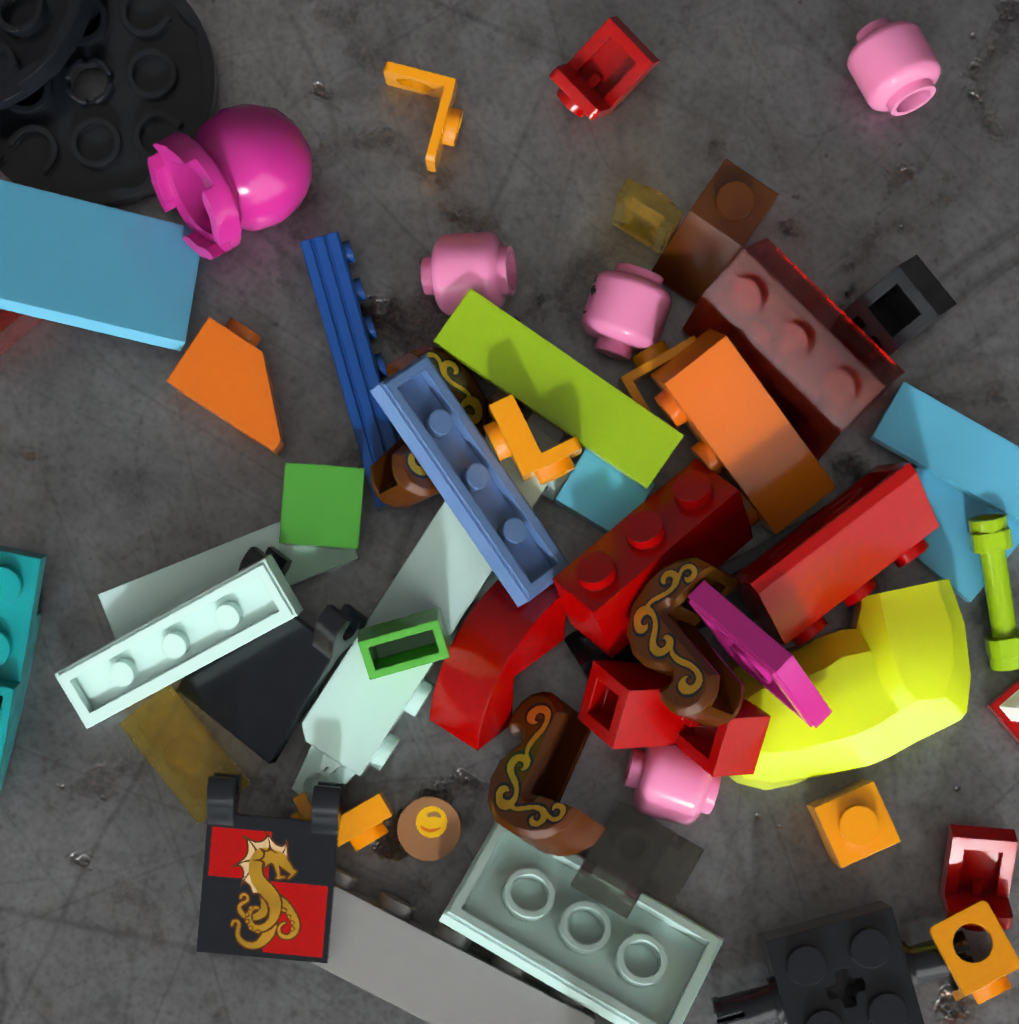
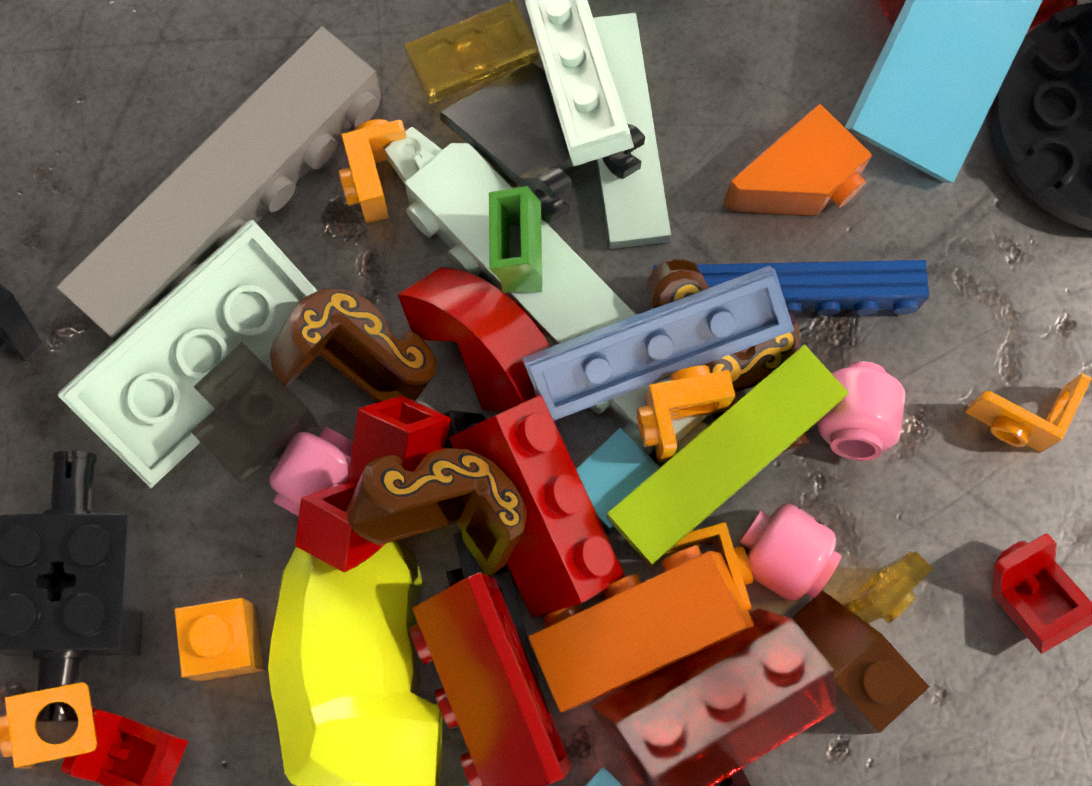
camera: 100 degrees right, 10 degrees down
dark pink tile [147,103,313,260] -> none
flag [197,772,345,963] -> none
bright green piece [279,463,365,550] -> none
medium nougat tile [397,796,462,861] -> none
dark pink tile [688,580,832,728] -> none

